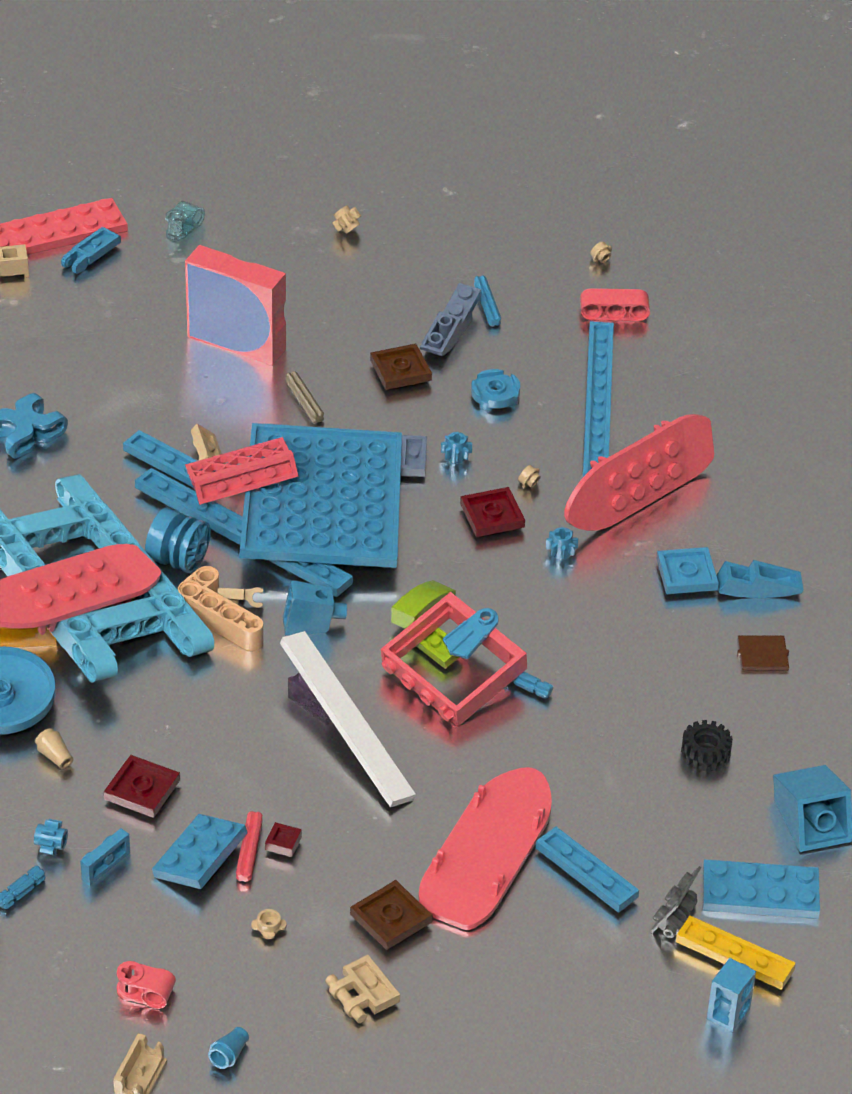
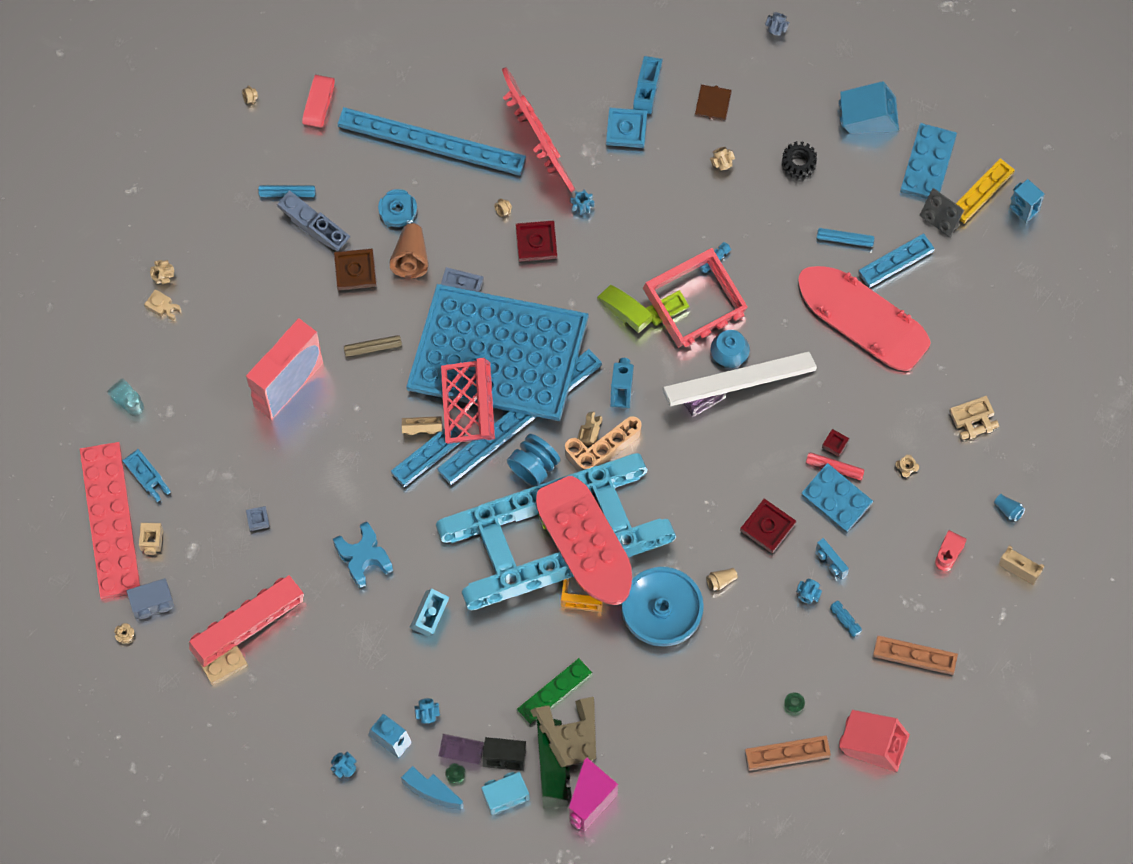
camera: 75 degrees left, 25 degrees up
reddish brown plate [350,880,432,950] -> none
dark azure gear [441,432,472,463] -> none
dark azure piece [443,608,499,659] -> none
none -> tan plate [144,289,181,321]
none -> sand blue plate [246,506,270,531]
none -> nougat cone [390,223,428,278]
none -> tan gear [710,147,735,170]
none -> dark azure cone [710,330,750,368]
none -> dark azure axle [817,228,875,247]

